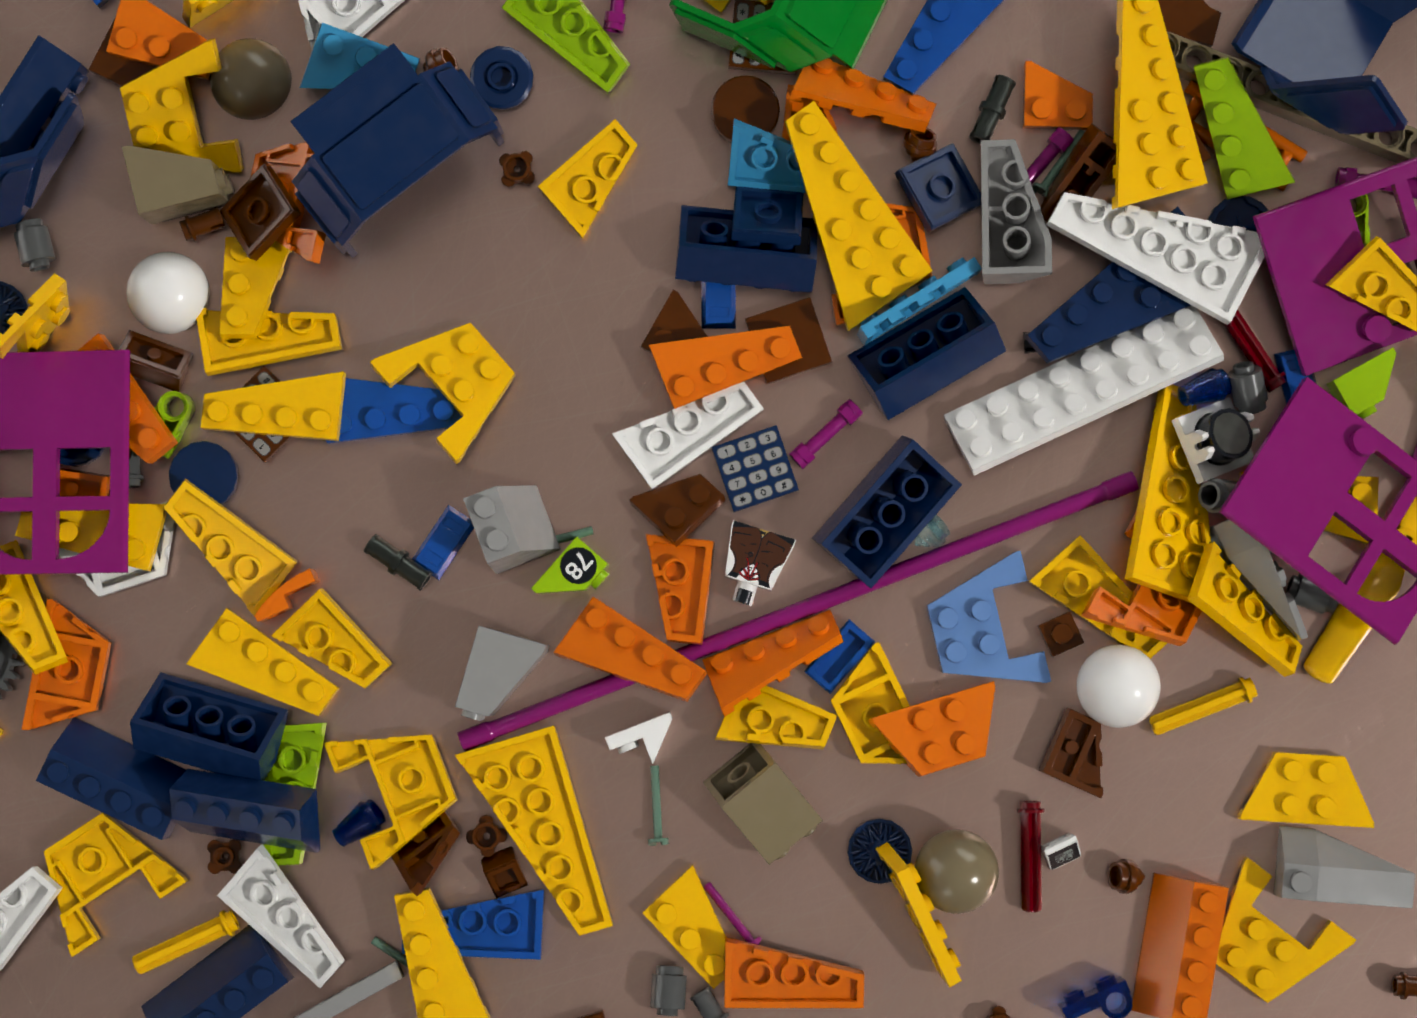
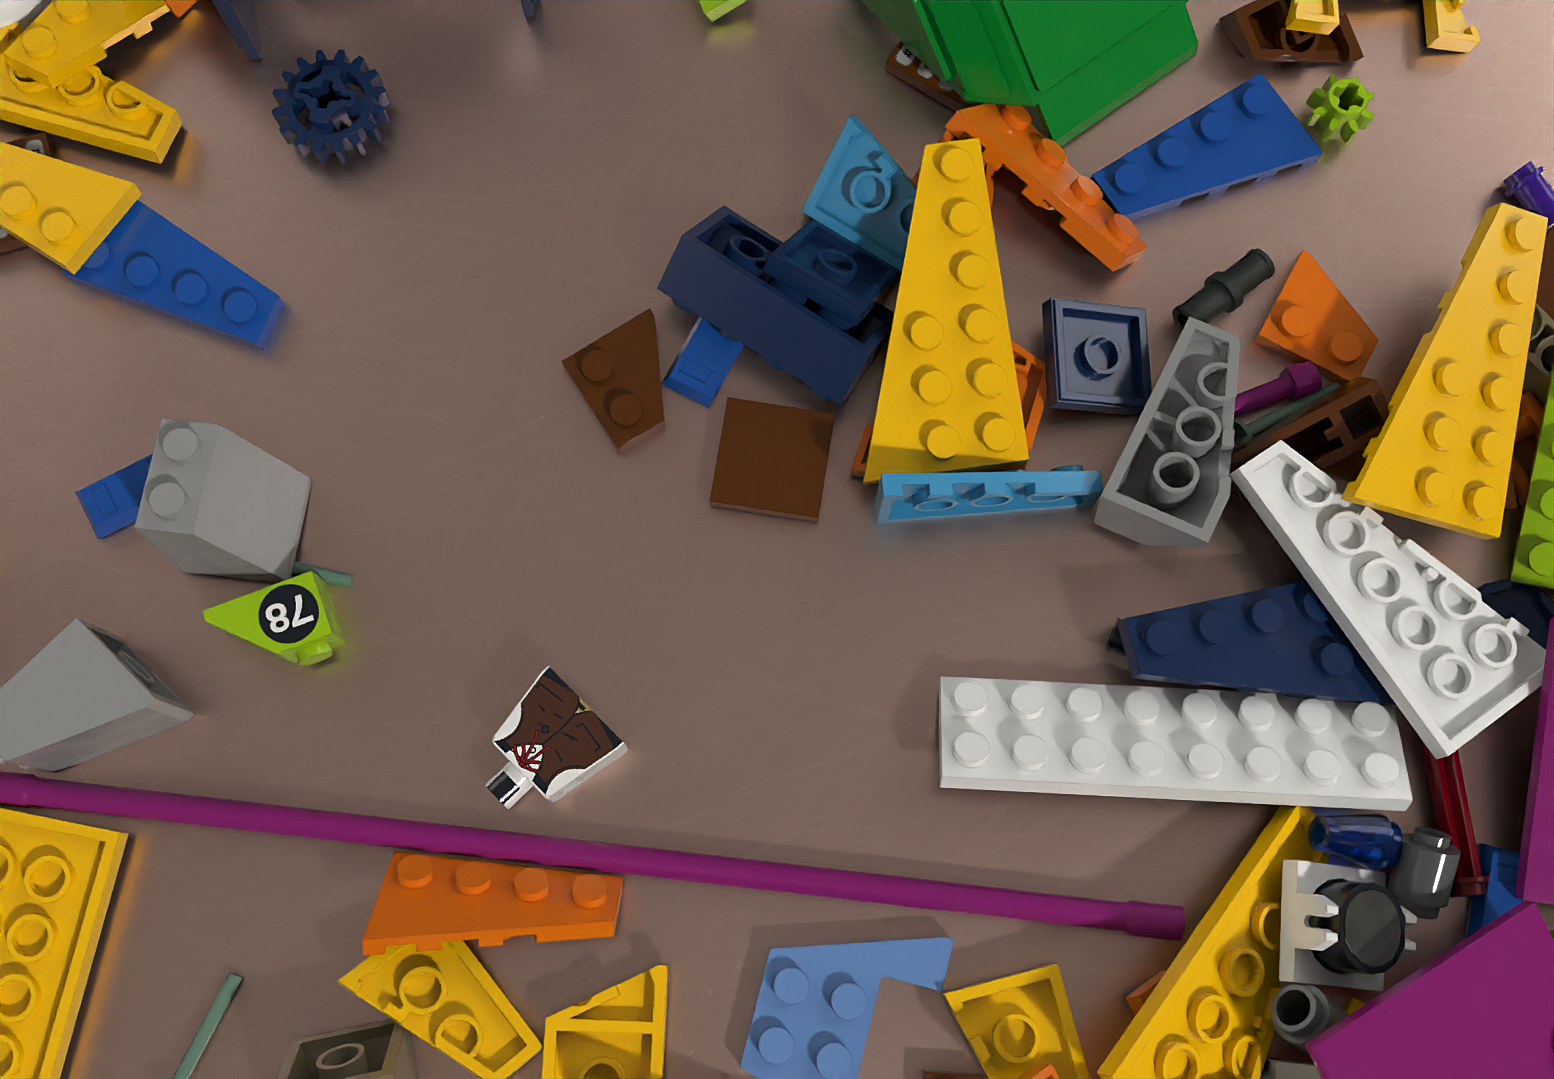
camera: 25 degrees right, 10 degrees down
pearl dark grey pin [364,534,433,591] -> none
yellow wing [370,323,515,465] -> none
reddish brown plate [499,151,535,187] -> none
yellow wing [537,119,637,238] -> none
orange wing [553,597,707,702] -> none
white slope [605,712,673,764] -> none
white wing [612,381,764,490] -> none
reddish brown wing [629,474,726,547] -> none
orange wing [646,534,715,645] -> none
orange wing [648,326,802,409] -> none
reddish brown tile [711,75,780,143] -> none
tile [712,425,799,513] -> none
magenta bar [789,399,863,469] -> none
blue tile [804,620,875,694] -> none
dark blue slope [812,435,962,589] -> none
dark blue slope [847,287,1006,420] -> none
reddish brown plate [903,128,937,162] -> none
clear light blue plate [914,514,950,547] -> none
none -> dark blue gear [272,49,391,164]

